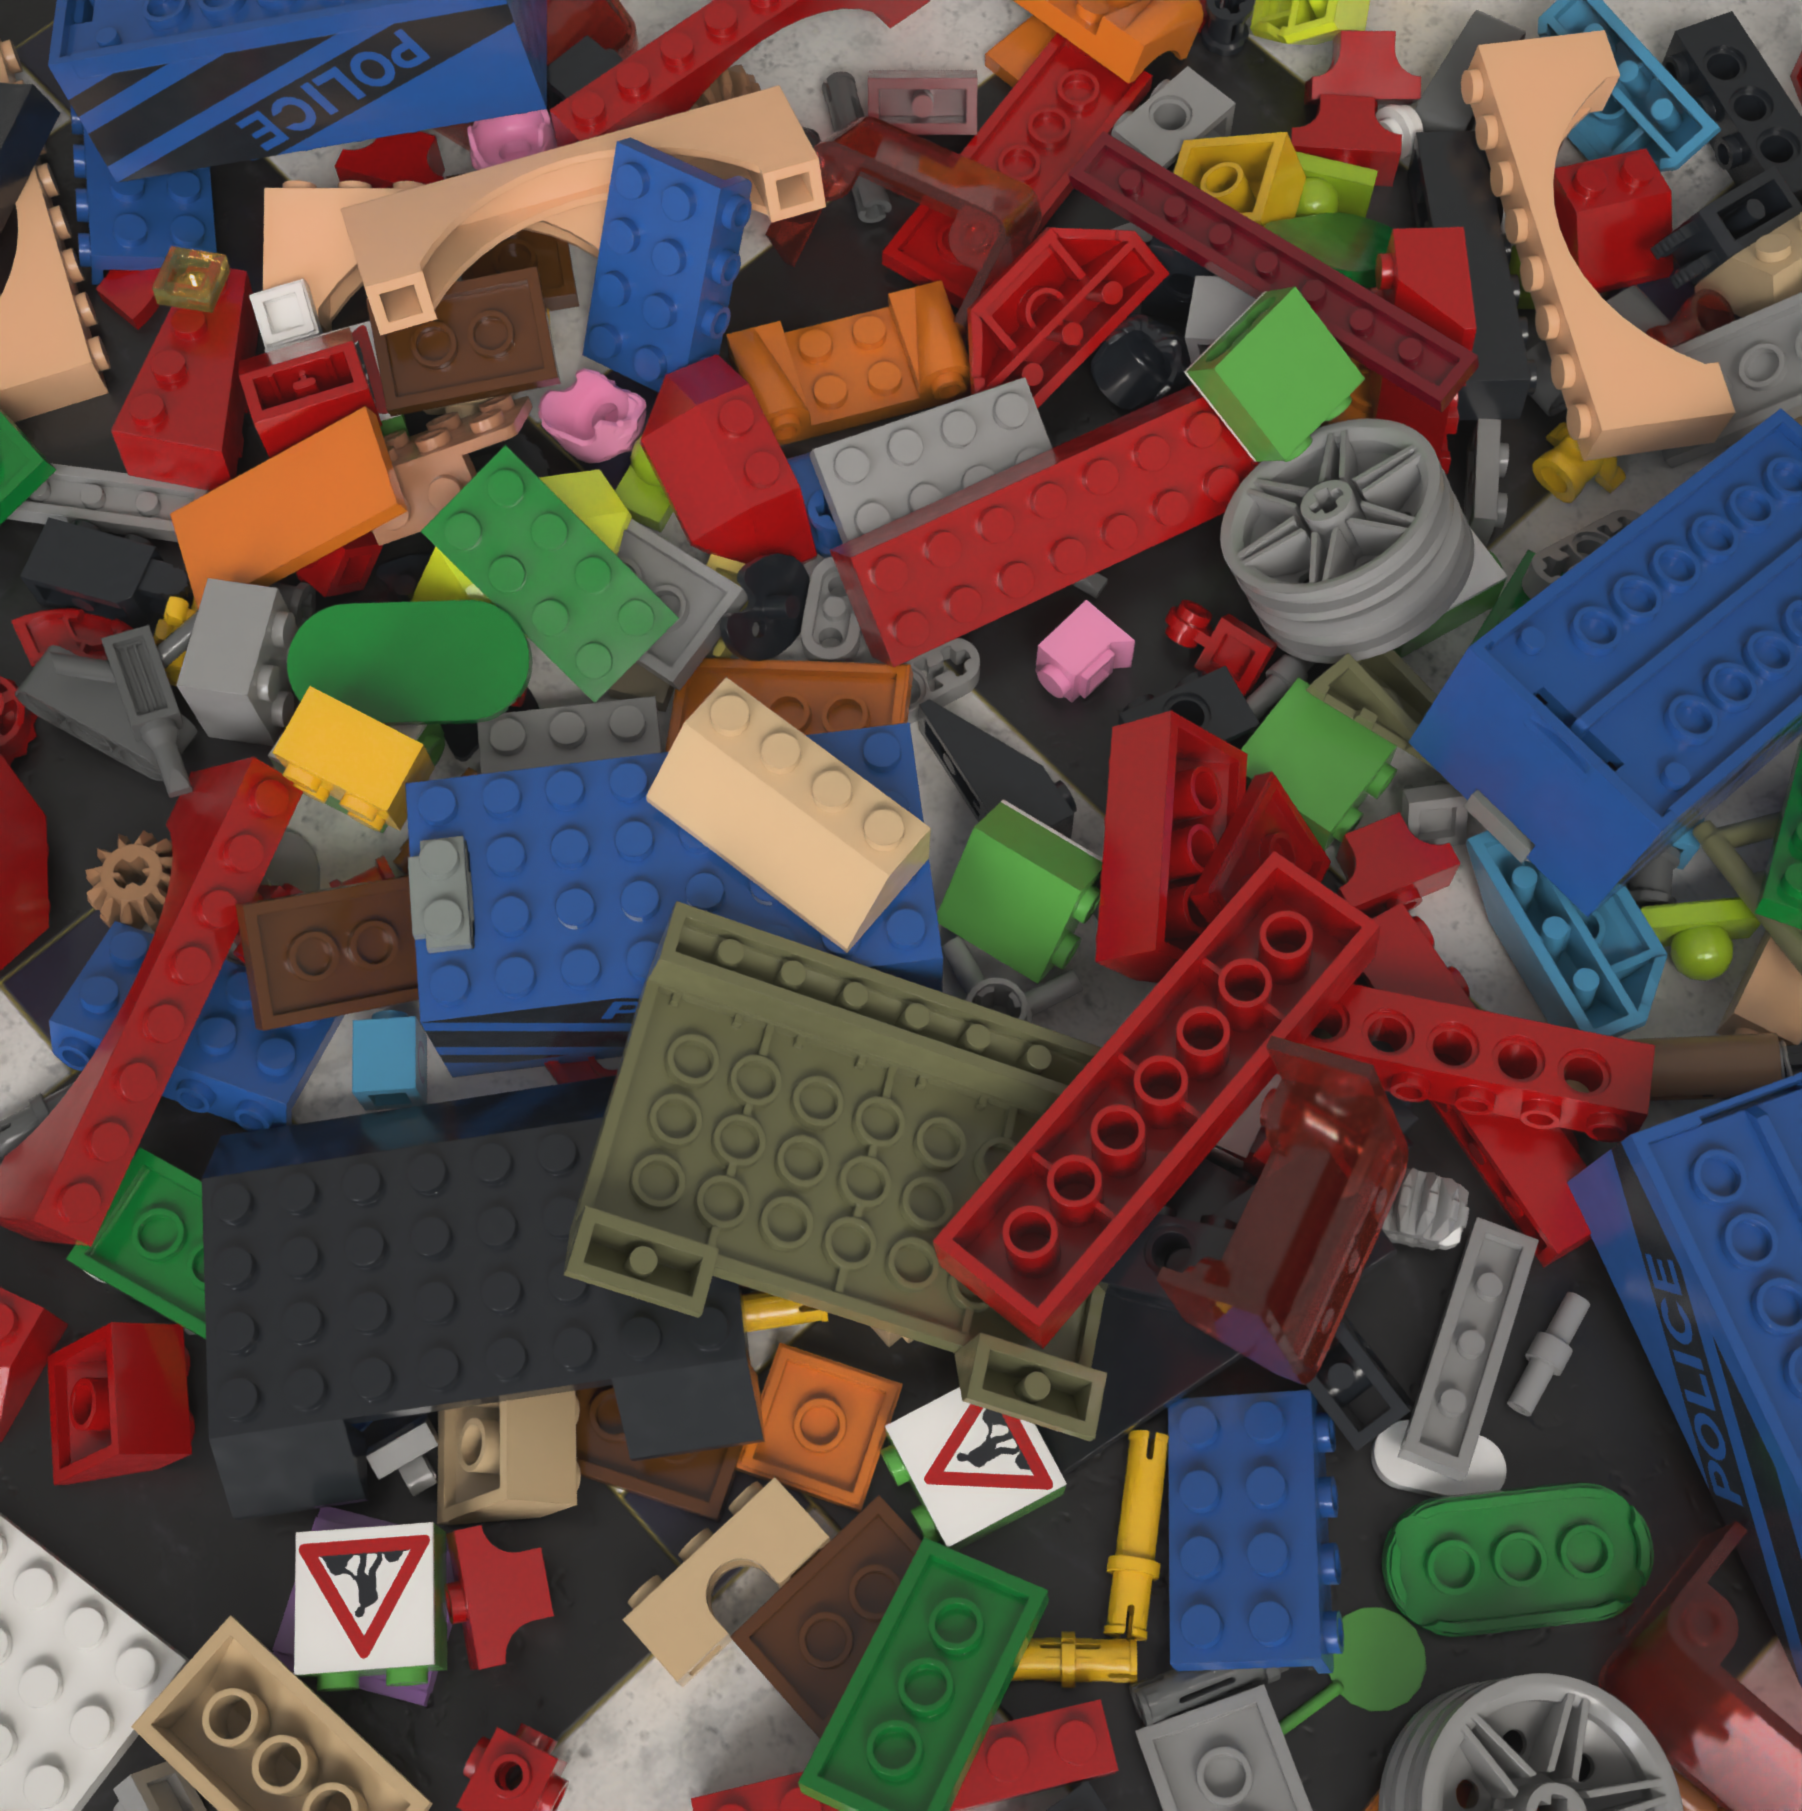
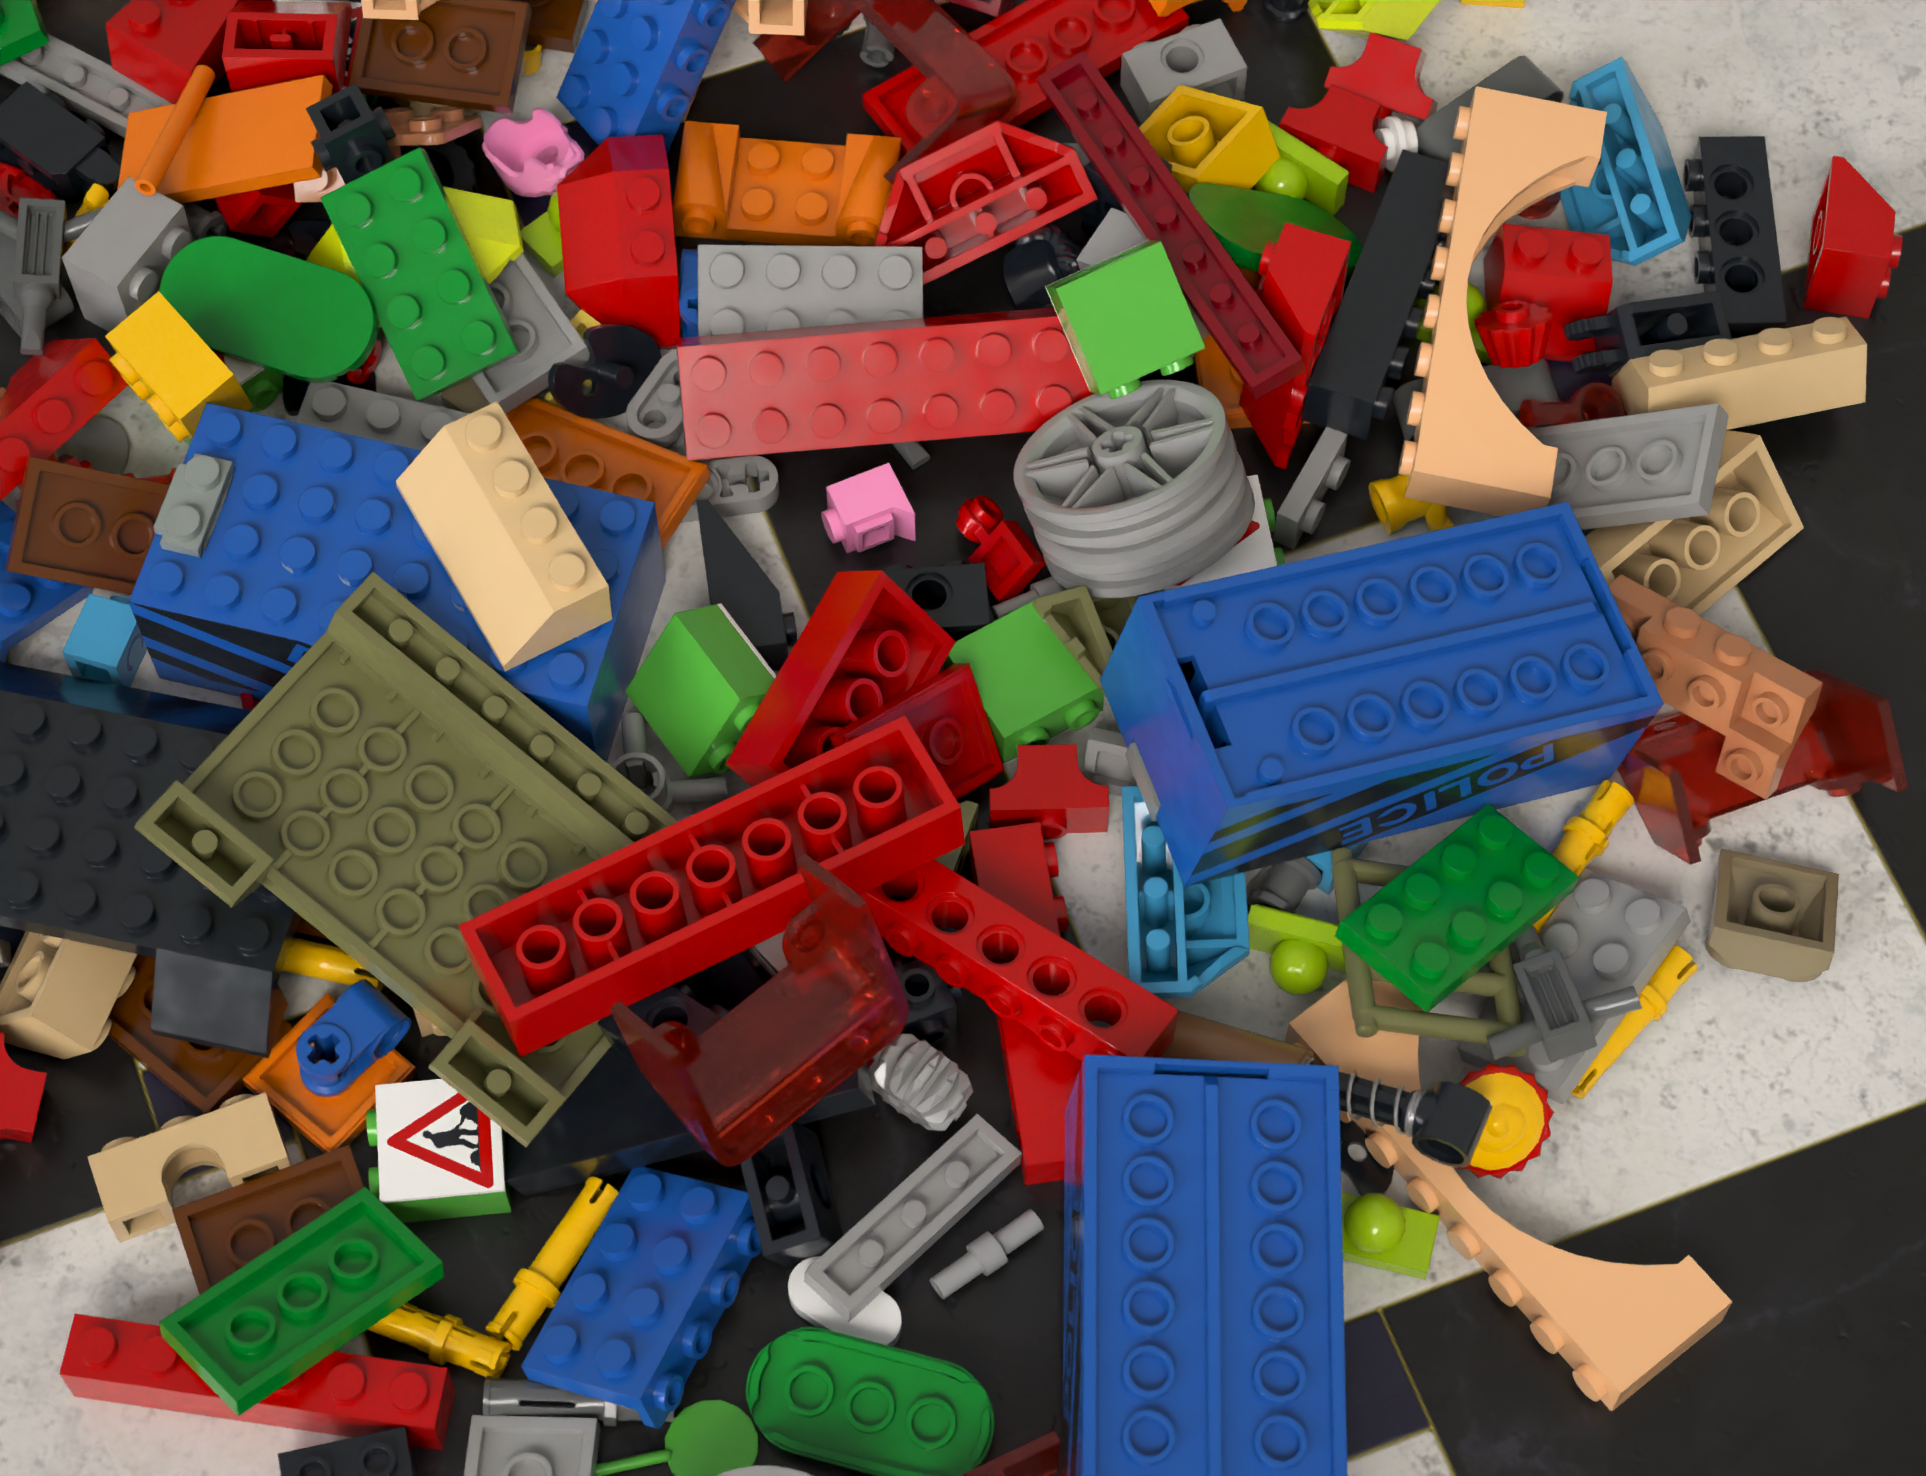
camera: 20 degrees right, 5 degrees down
none -> orange piece [135,65,216,196]
none -> blue piece [296,979,411,1097]
none -> black brick [306,83,396,185]
none -> red piece [1474,300,1553,369]

